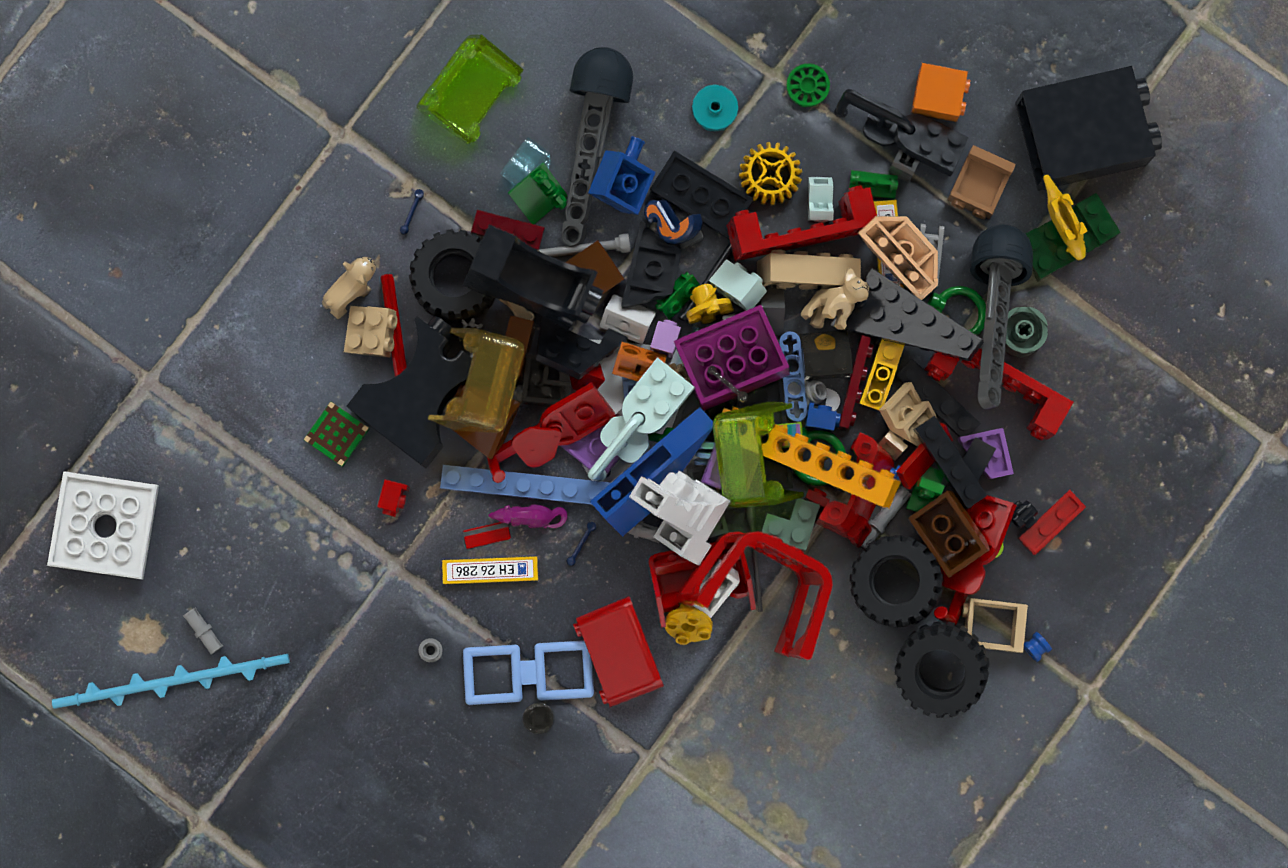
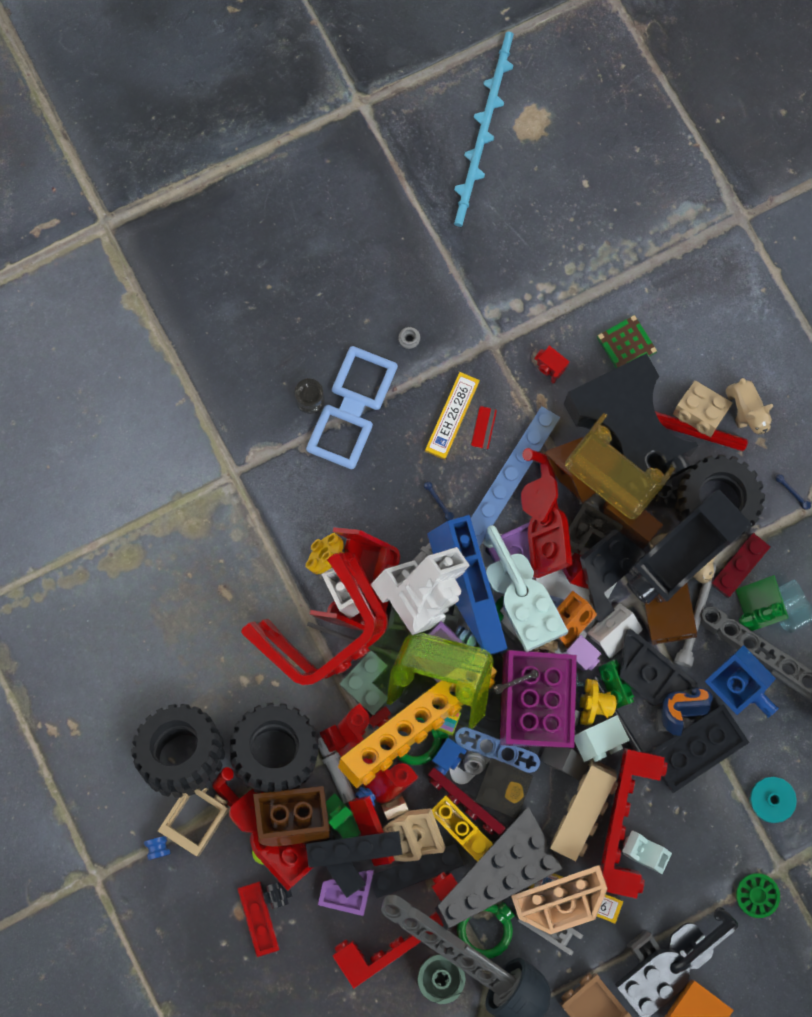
camera: 115 degrees right, 5 degrees down
white piece [47,471,159,580] -> none
light grey pin [183,607,223,655] -> none
magenta animal [488,504,568,529] -> none
red windscreen [573,596,664,707] -> none
yellow gear [739,142,802,205] -> none
tan animal [801,268,869,330] -> none
green hinge [849,170,898,199] -> none

